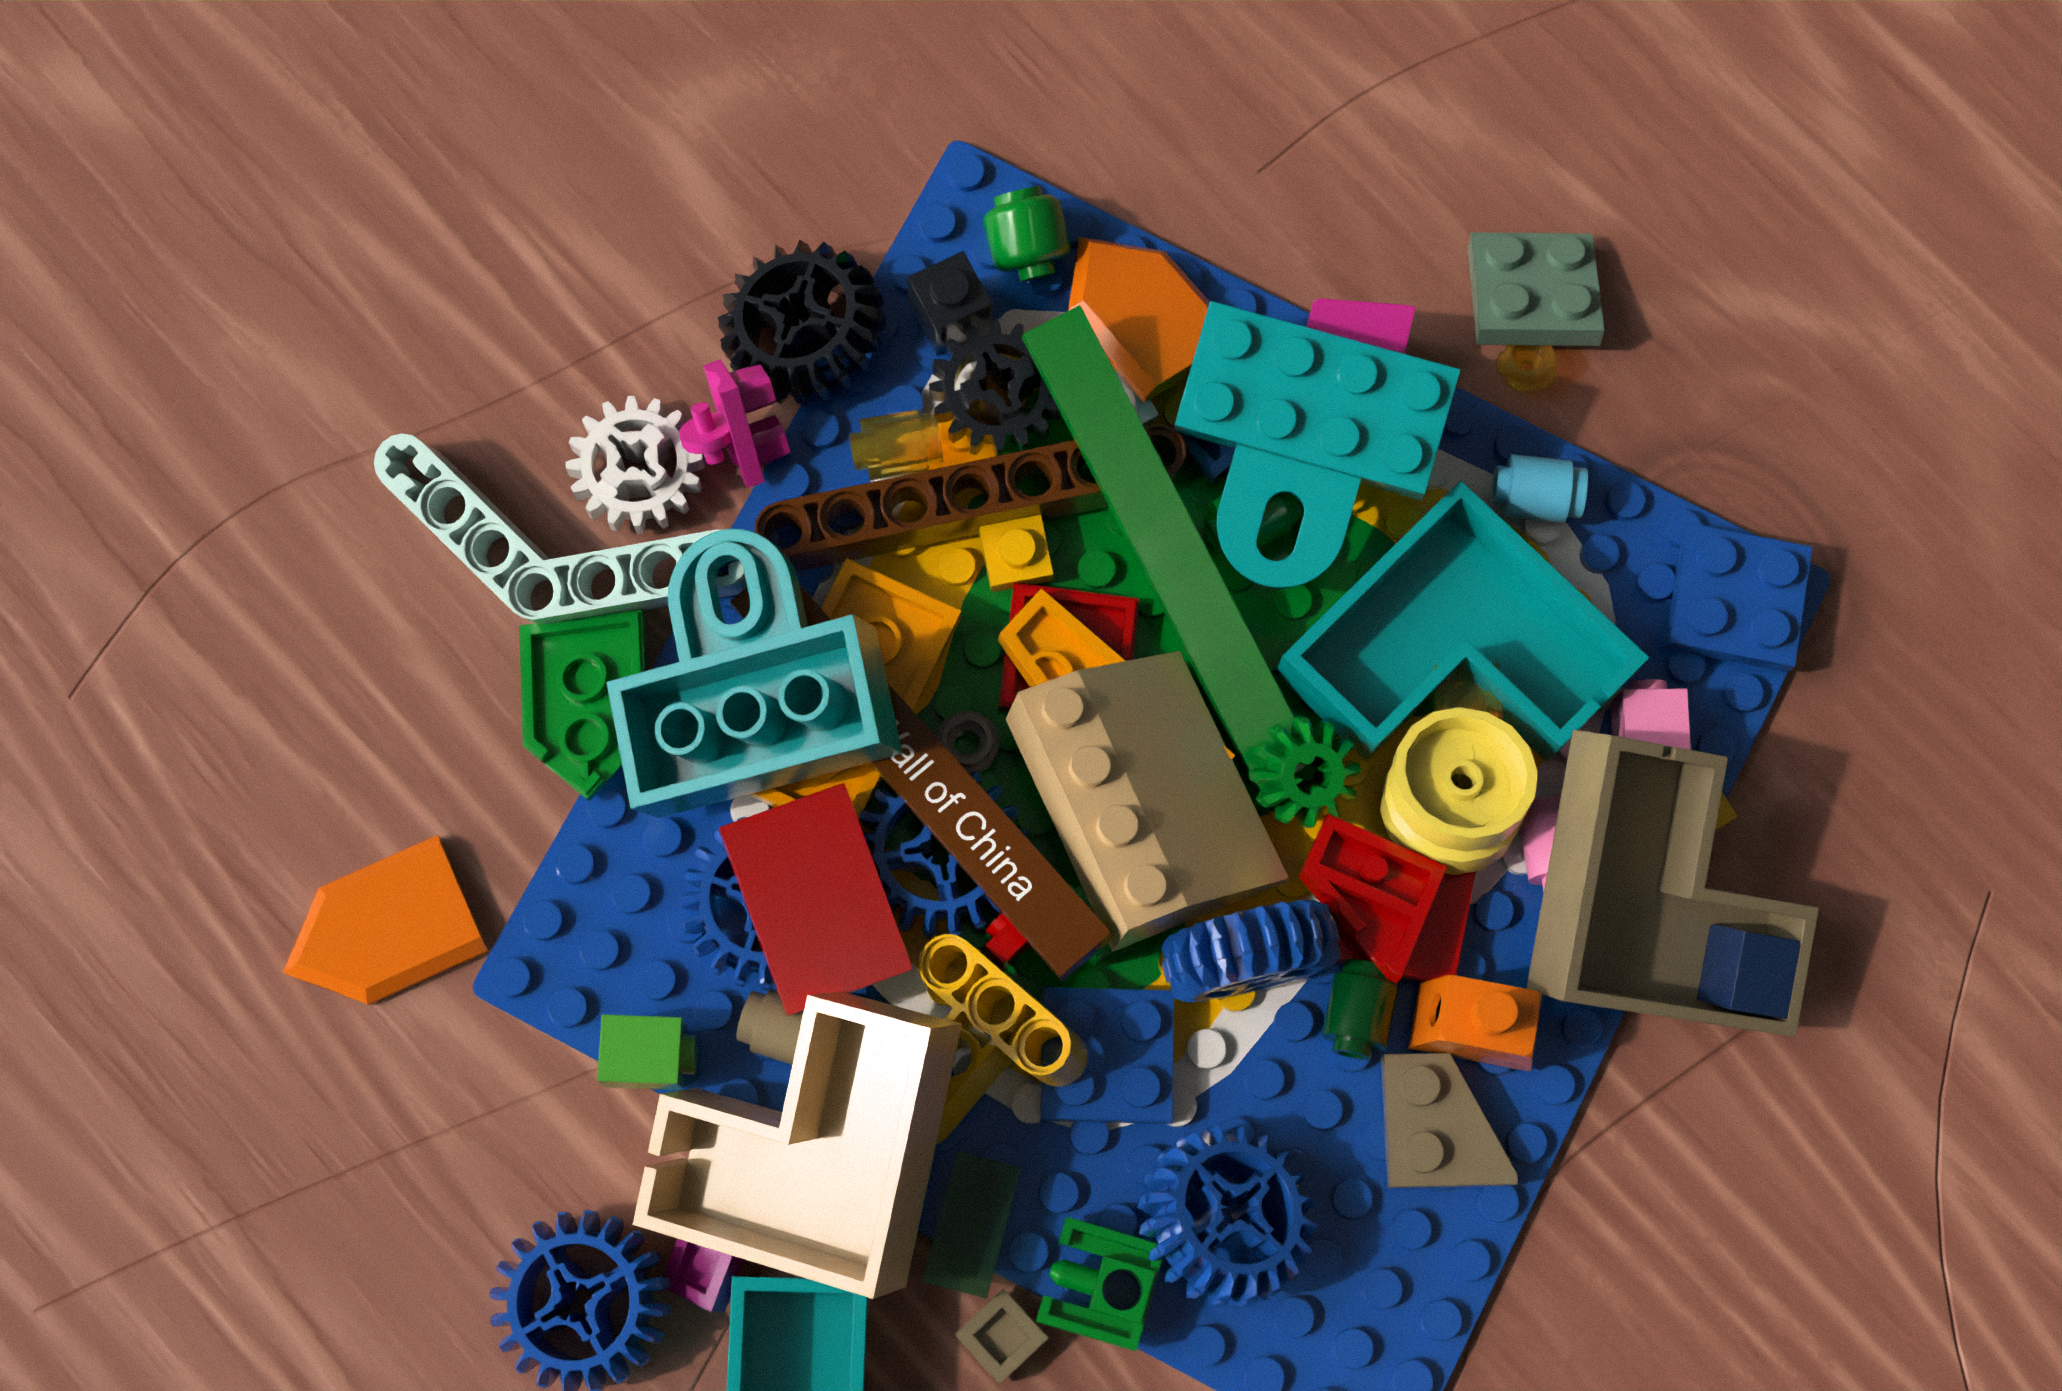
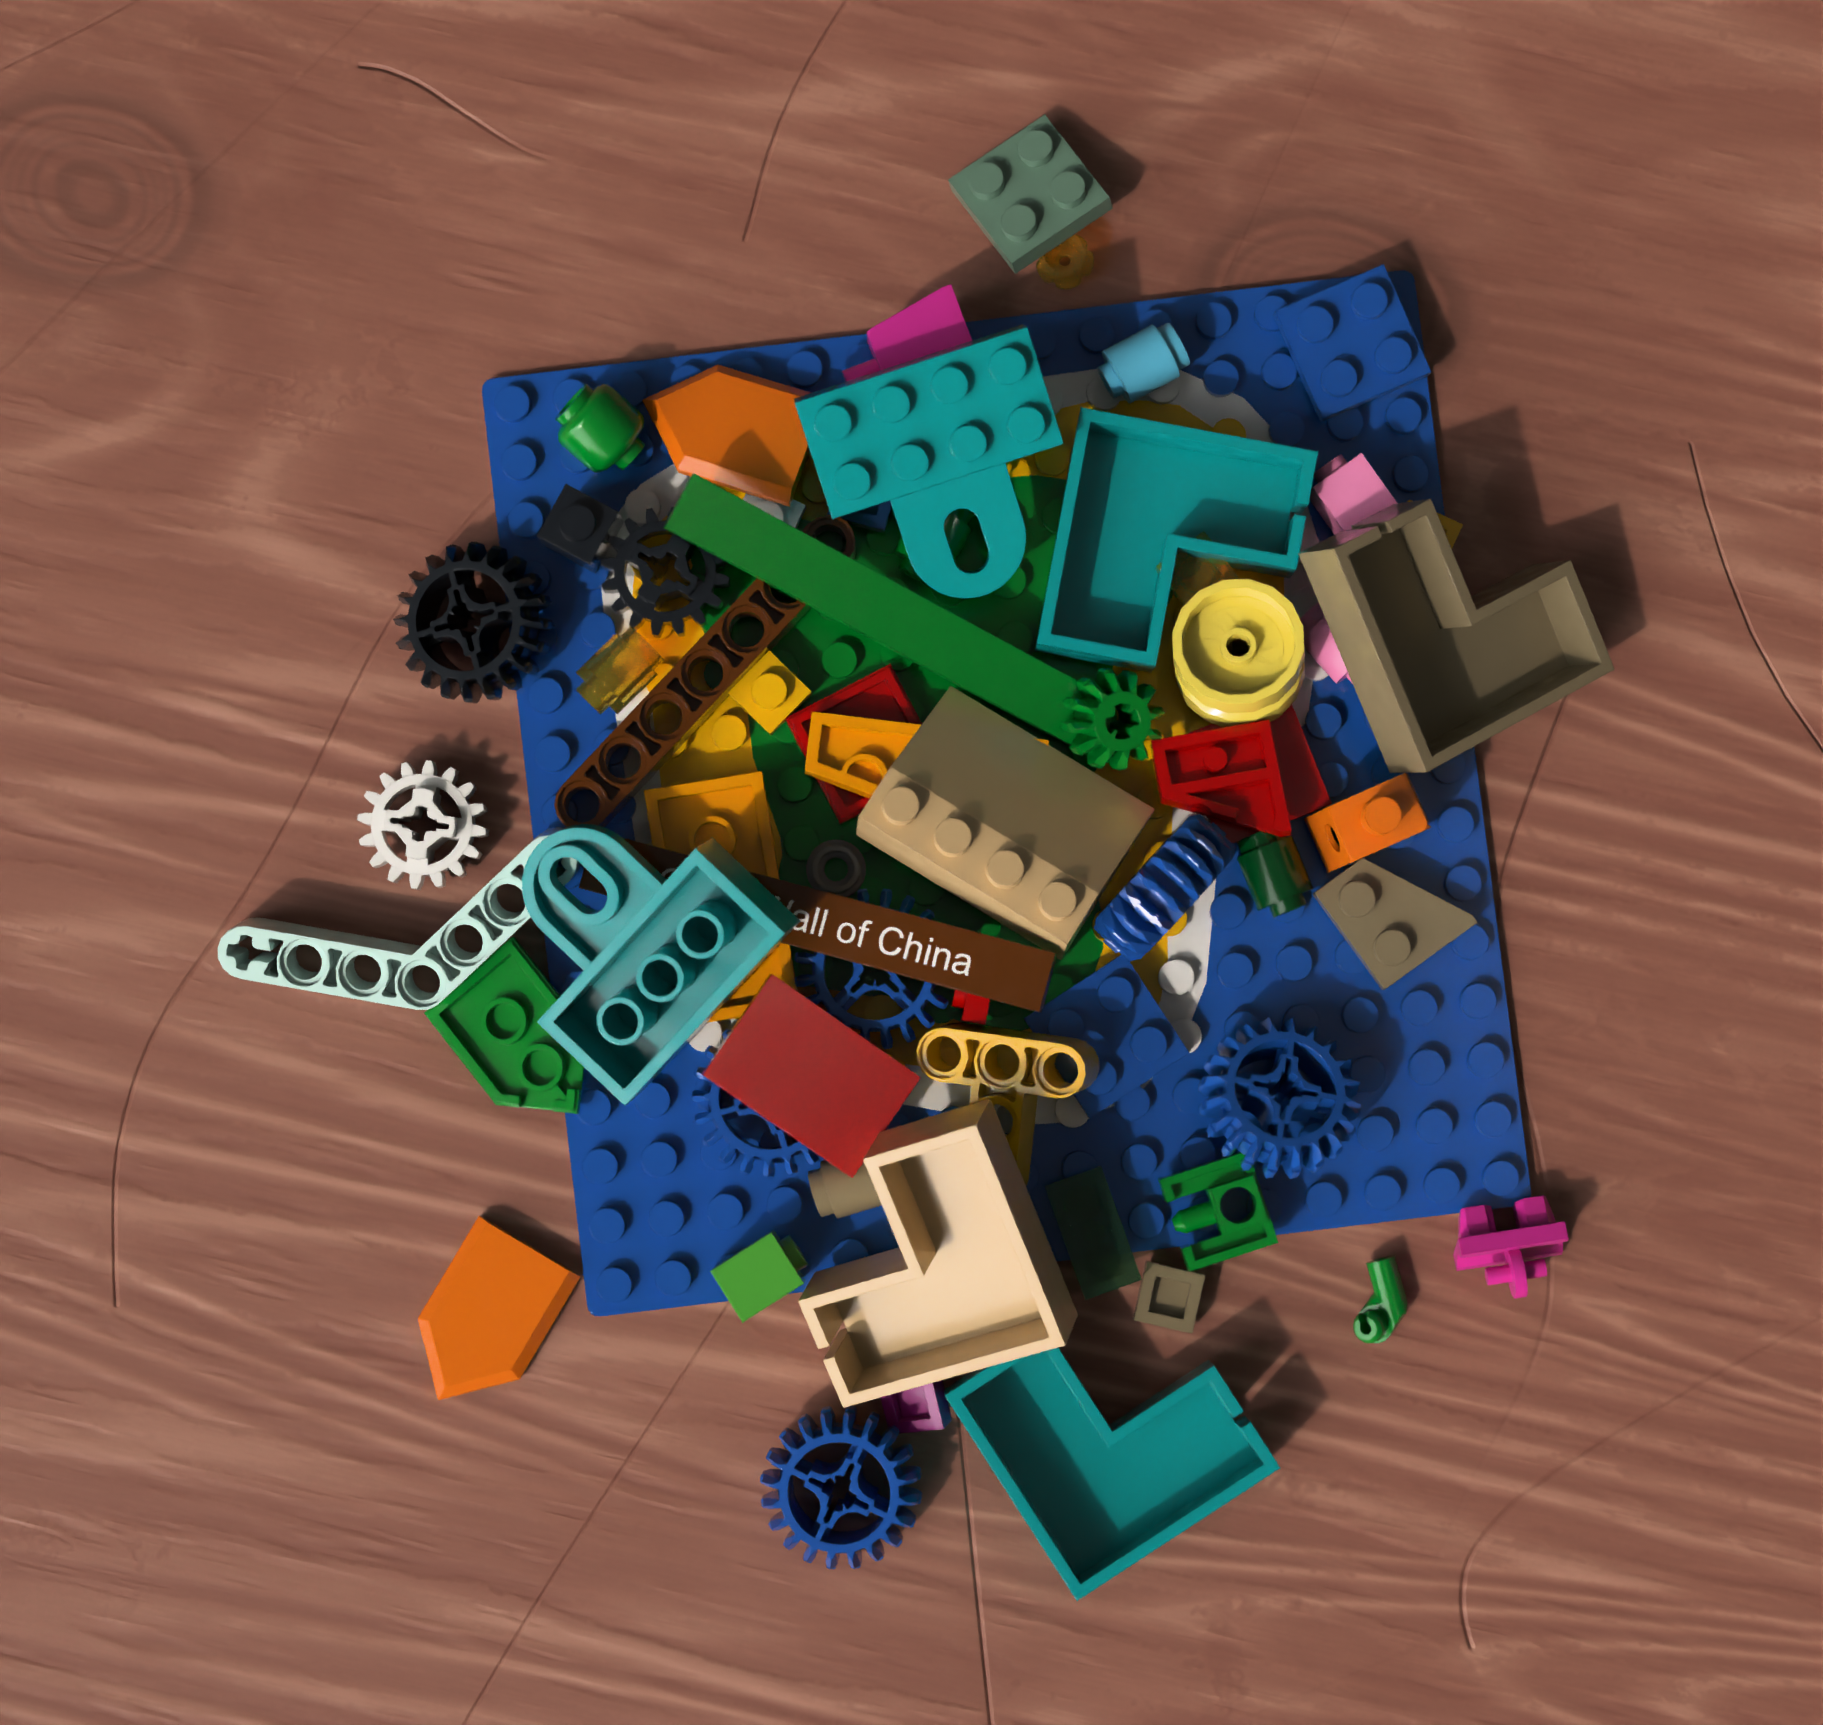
camera: 30 degrees left, 10 degrees up
dark pink hips [679,359,790,488] -> none
dark blue panel [1696,924,1800,1019] -> none

